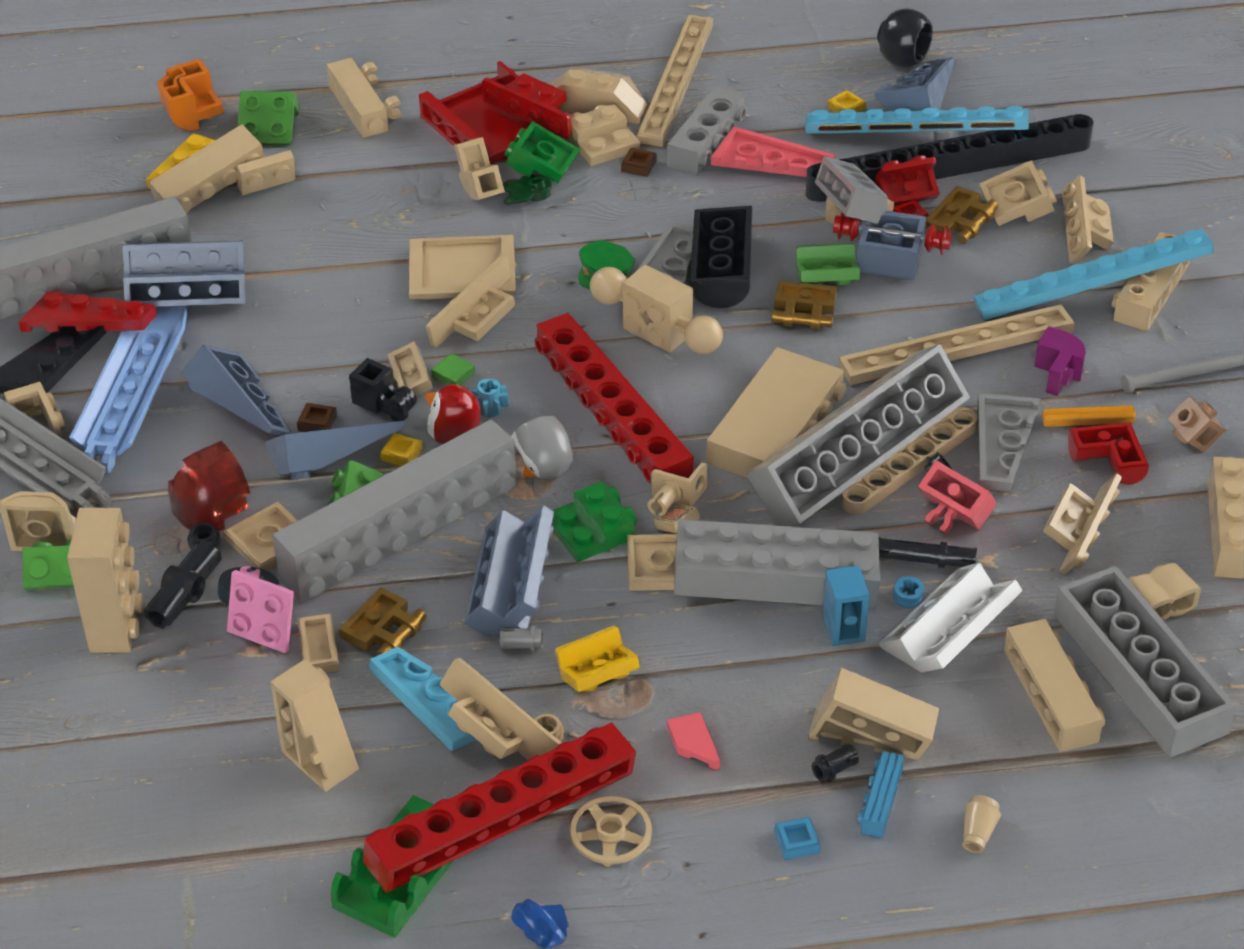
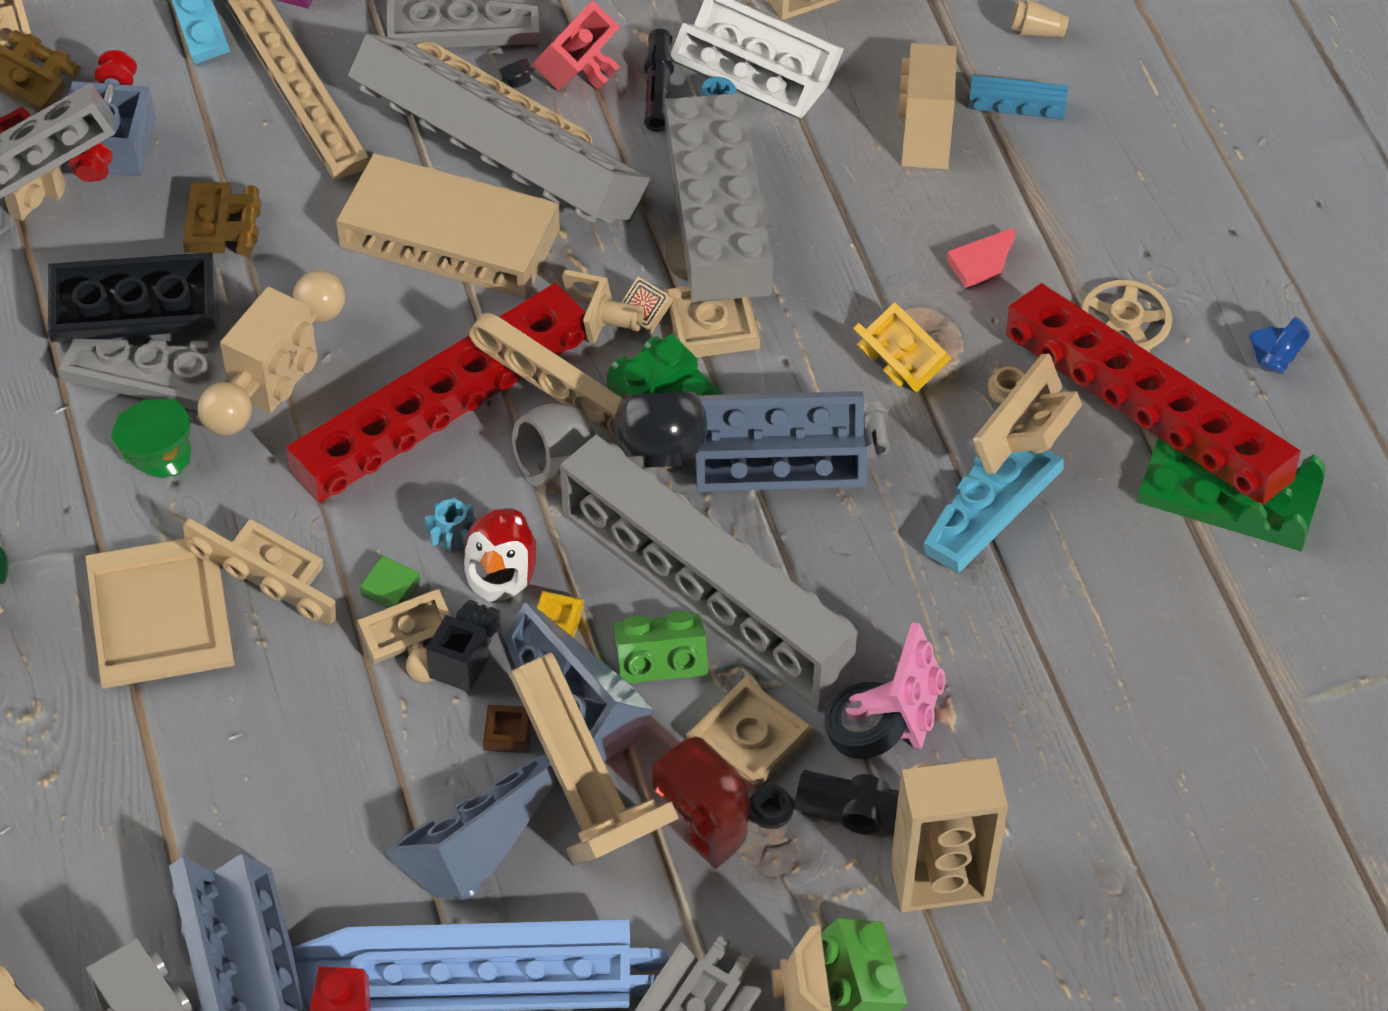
camera: 100 degrees left, 10 degrees up
tan wedge [270,659,359,792] -> none
tan tile [297,613,340,673] -> none
pearl gold plate [339,587,427,656] -> none
dark azure tile [774,817,820,860] -> none
bright green bracket [796,243,860,285] -> none
black pin [811,743,859,782] -> none
dark azure brick [822,565,870,646] -> none
none -> tan beam [469,313,682,469]
none -> tan bracket [508,653,679,865]
none -> black wheel [614,392,707,468]

